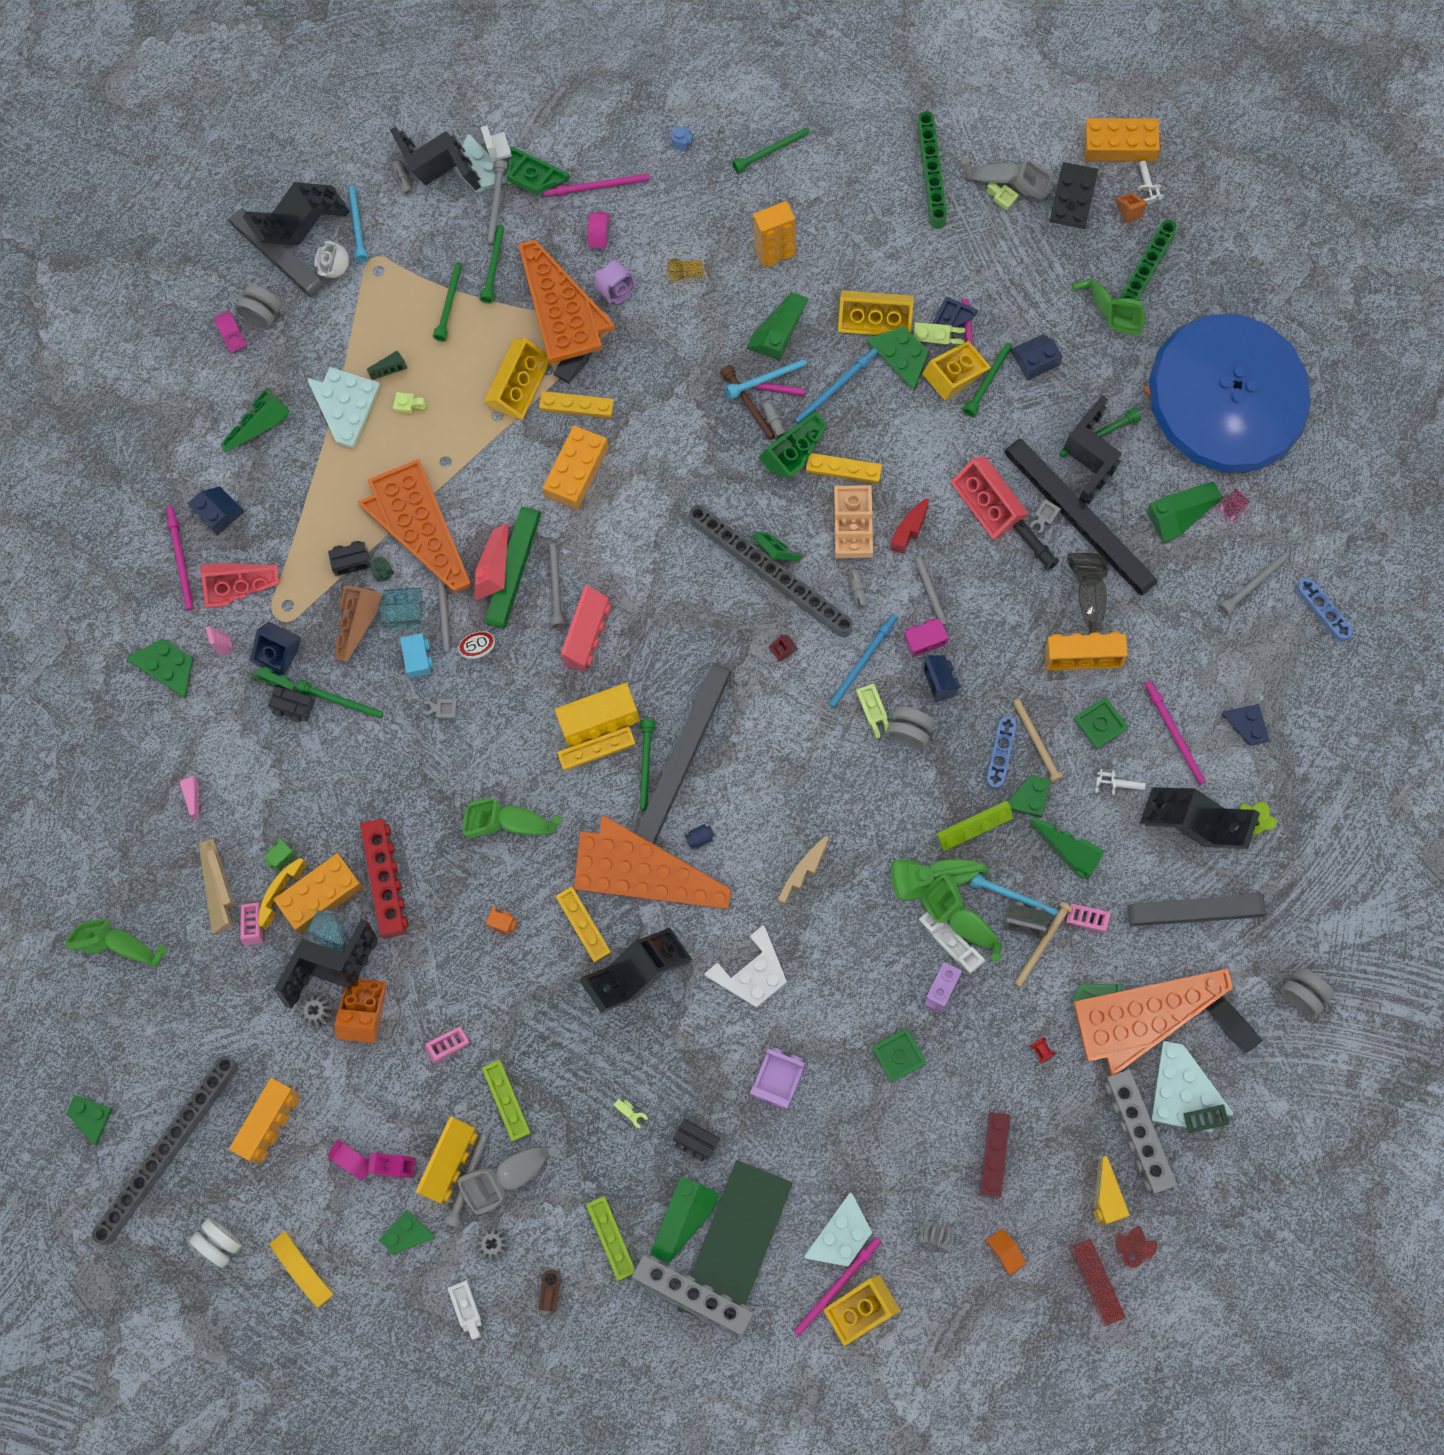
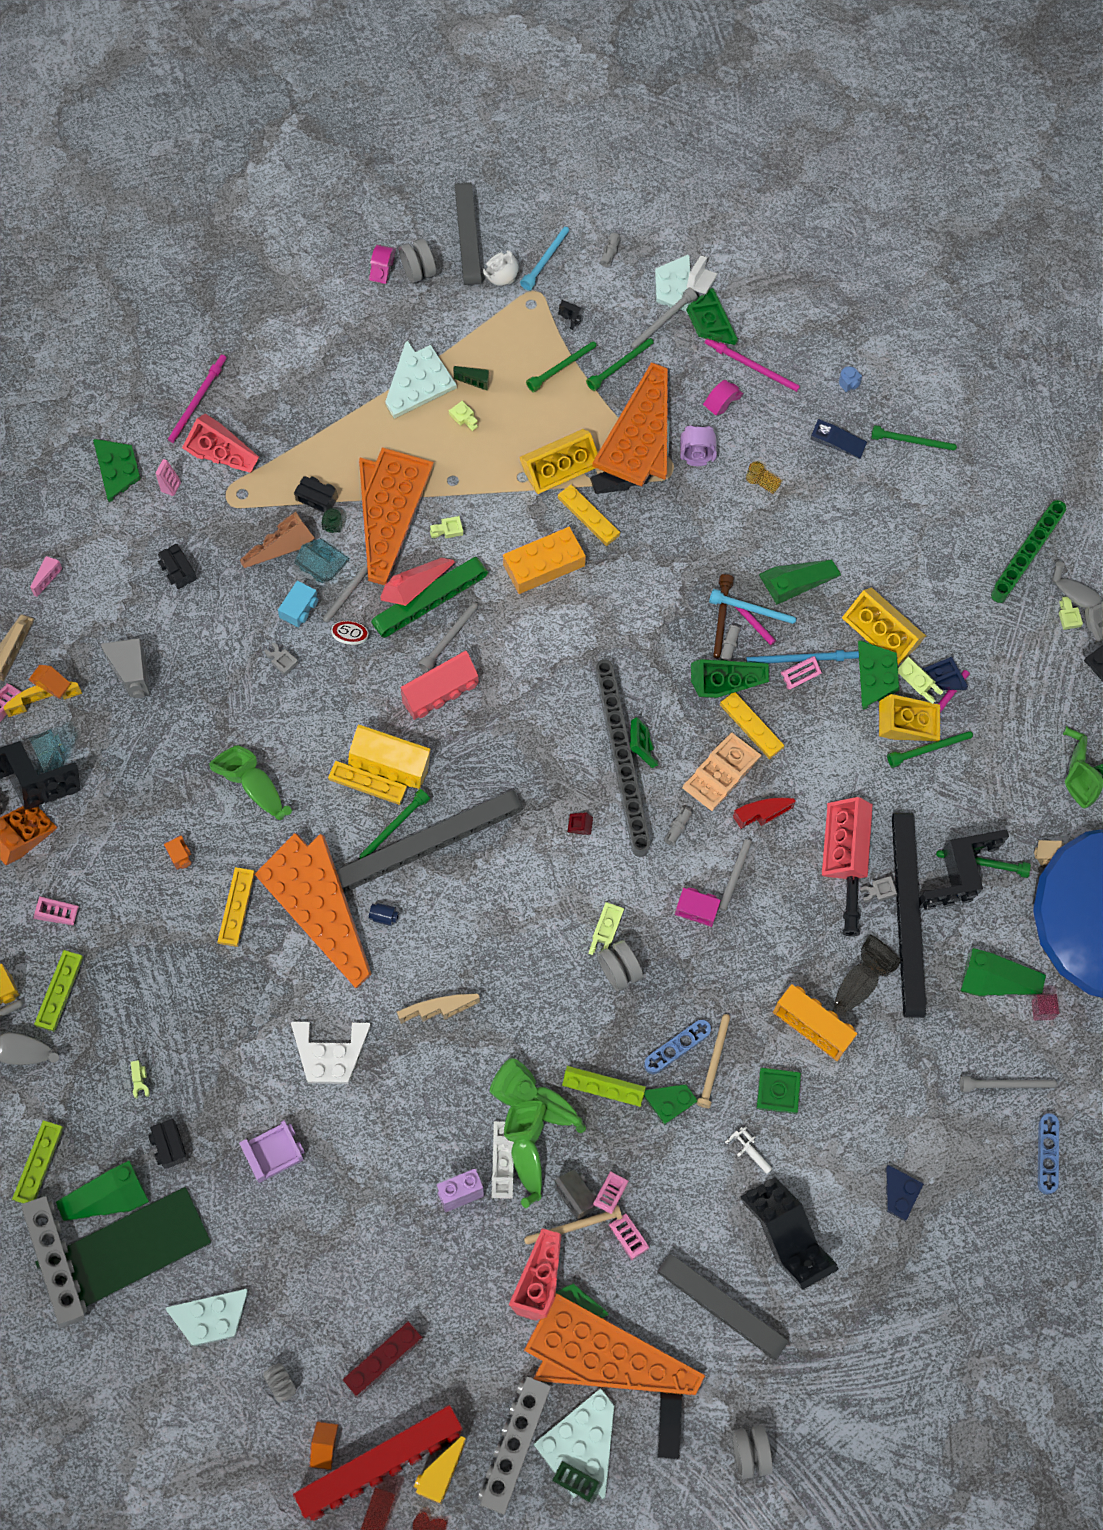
camera: 30 degrees right, 5 degrees down
dark blue slope [187,486,245,536] -> none
green wedge [220,387,290,452] -> none
black bracket [242,182,350,245] -> none
dark blue slope [250,622,301,676] -> none
green wing [250,667,295,690] -> none
bright green brick [264,838,296,871] -> none
light orange brick [273,853,363,934] -> none
green piece [296,679,383,718] -> none
red brick [360,818,409,939] -> none
black bracket [390,126,482,190] -> none
black bracket [579,928,692,1013] -> none
light orange brick [753,201,796,267] -> none
dark pink bar [793,1237,882,1336] -> none
yellow slope [823,1275,901,1346] -> none
dark azure bar [828,613,898,708] -> none
green plate [872,1028,927,1083] -> none
dark blue slope [923,655,960,702] -> none
medium azure piece [970,873,1059,917] -> none
dark blue slope [1010,334,1062,380] -> none
green wedge [1030,816,1104,880] -> none
red bush [1030,1037,1056,1064] -> none
dark pink bar [1145,681,1206,785] -> none
lime plate [1240,802,1277,835] -> none
none -> orange slope [28,665,71,699]
none -> light grey slope [101,638,150,698]
none -> red brick [293,1405,463,1522]
none -> yellowish green plate [430,516,463,538]
none -> coral wedge [509,1229,561,1321]
none -> black bracket [558,300,582,330]
none -> bright pink slope [593,1171,629,1214]
none -> bright pink tile [780,656,822,689]
none -> dark blue slope [810,419,867,459]
none -> tan brick [1034,840,1064,868]

